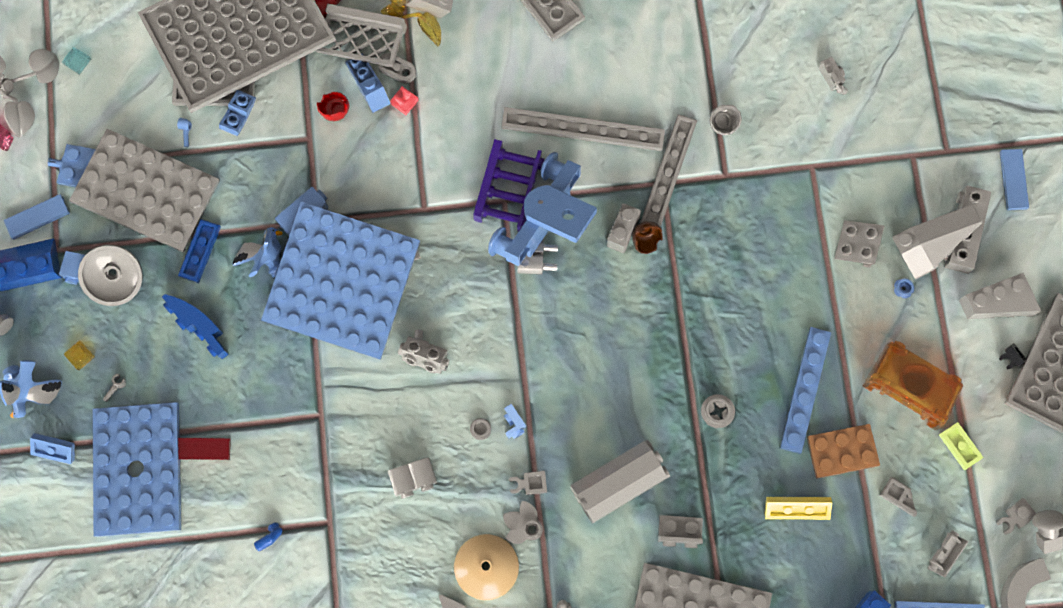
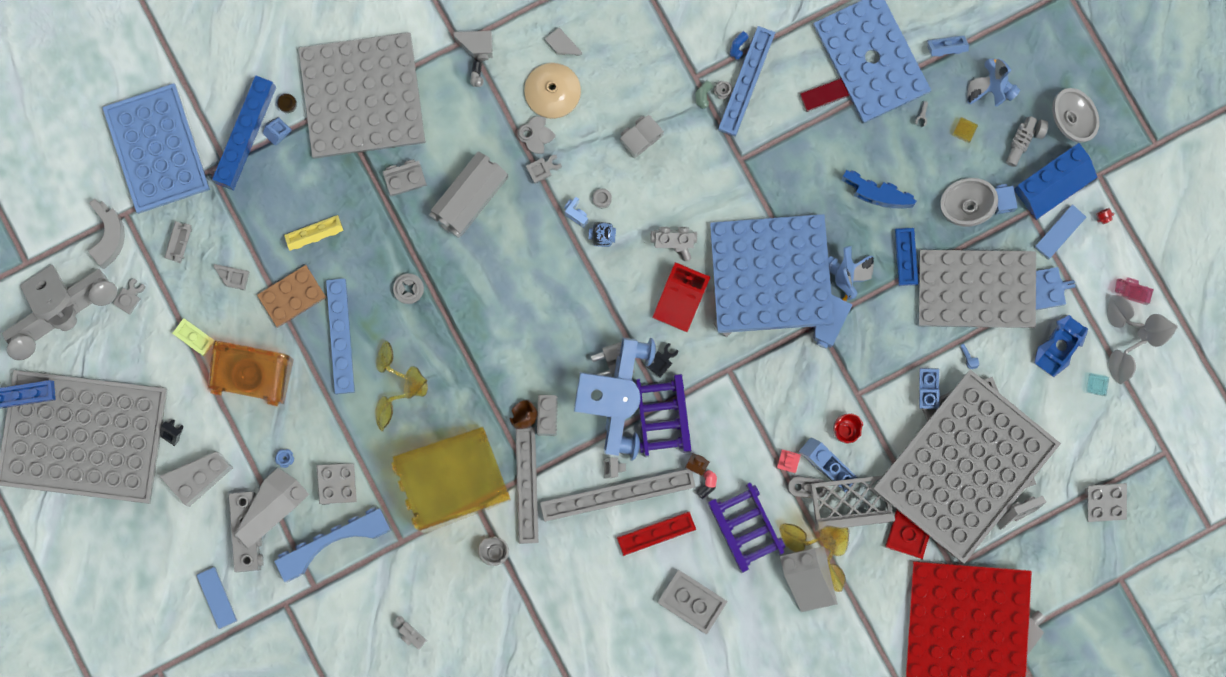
camera: 155 degrees right, 5 degrees up
none -> medium blue arch [274,507,392,582]
none -> clear yellow plant [375,340,428,432]
none -> clear yellow windscreen [391,427,512,534]
none -> head [589,222,616,247]
none -> light grey tile [604,457,626,479]
none -> red tile [617,511,696,556]
none -> black plate [646,343,678,378]
none -> red slope [652,262,710,333]
none -> reddish brown plate [685,453,710,476]
none -> sand green arm [695,80,713,109]
none -> arm [697,470,717,499]
none -> dark purple fence [708,482,786,573]
none -> light grey plate [714,81,733,99]
none -> medium blue plate [718,26,775,137]
none -> light grey hinge [1005,116,1037,167]
none -> blue piece [1034,315,1088,377]

